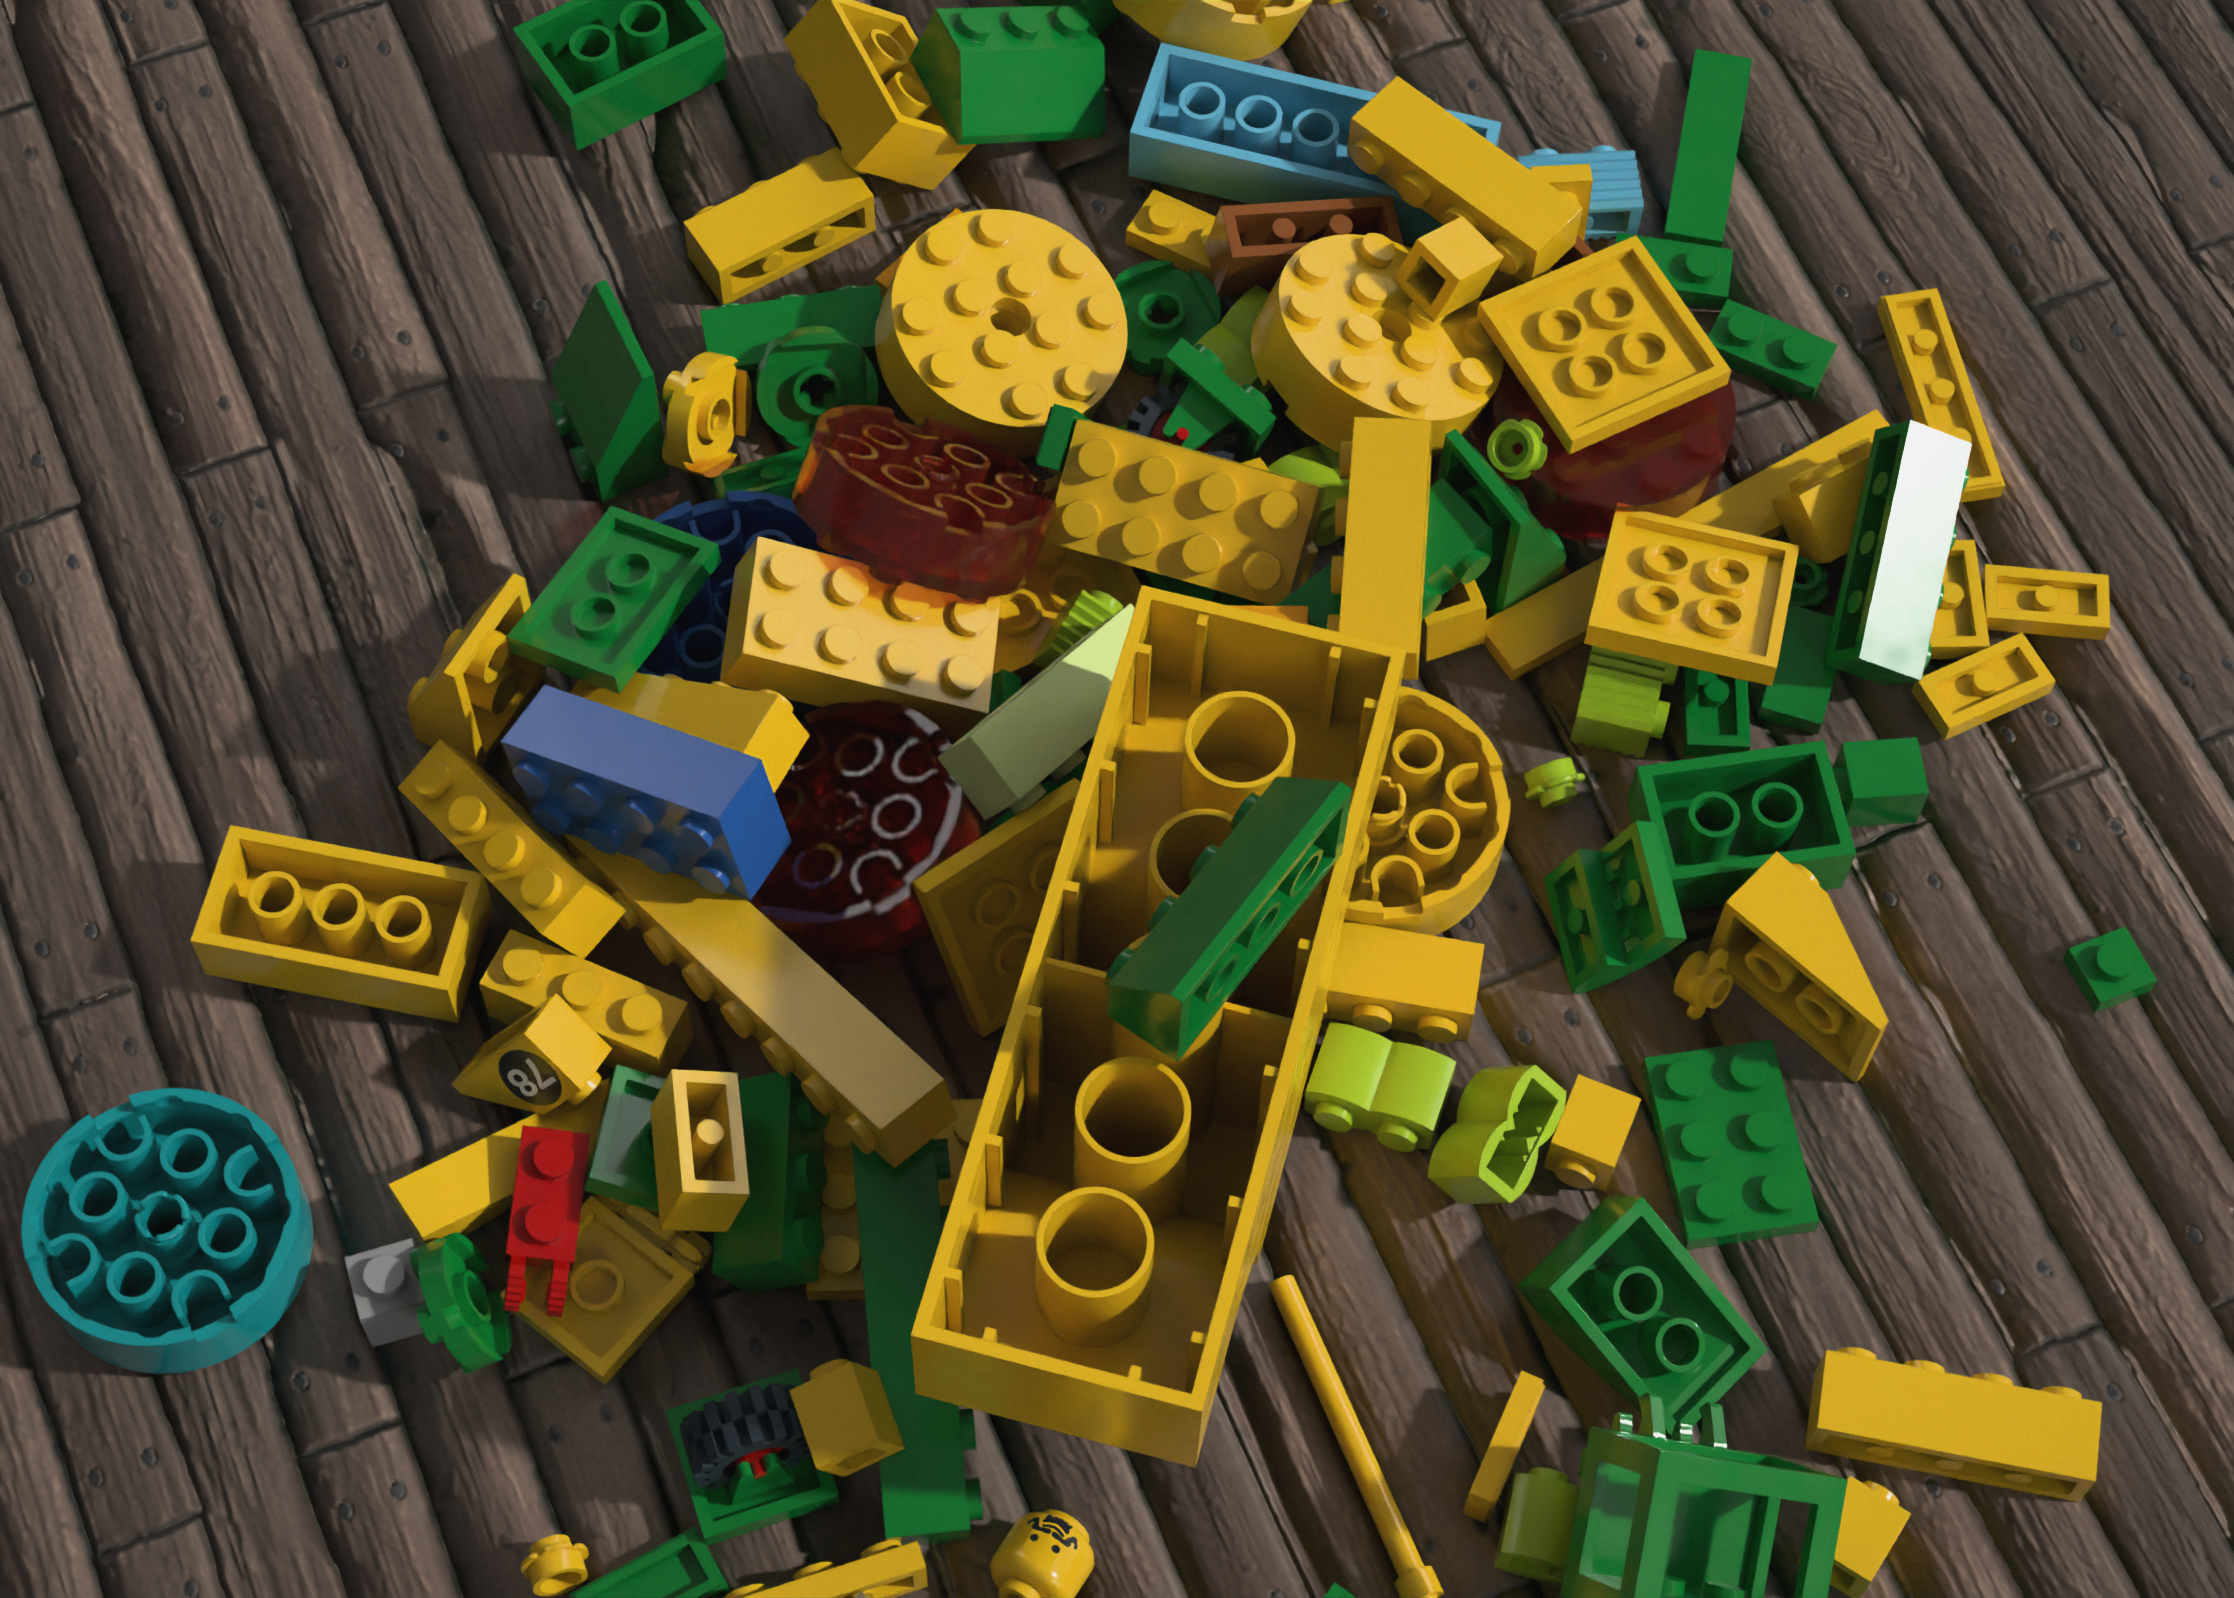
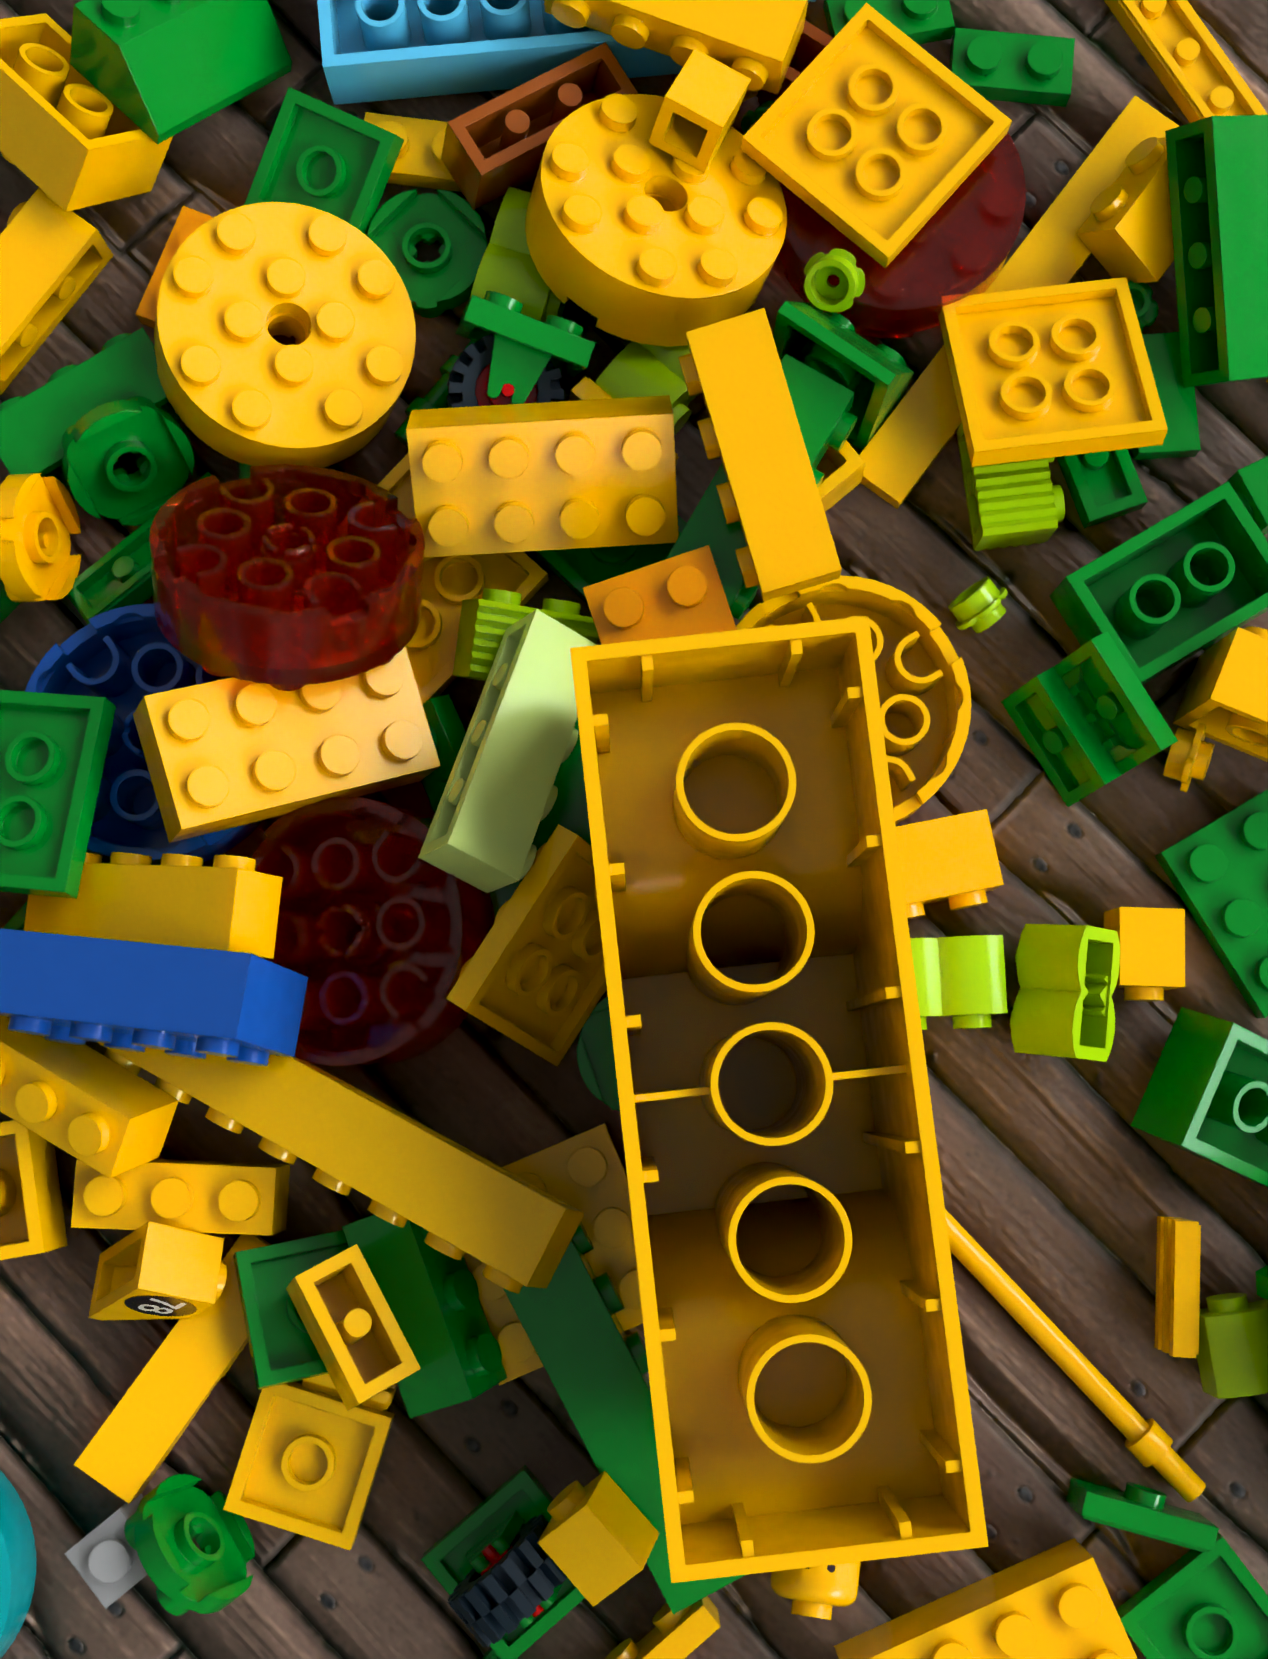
camera: 20 degrees left, 20 degrees up
red hinge [503,1125,590,1317] -> none
green tile [1035,404,1091,478] -> none
green slope [1104,777,1352,1062] -> none
none -> green plate [244,87,404,236]

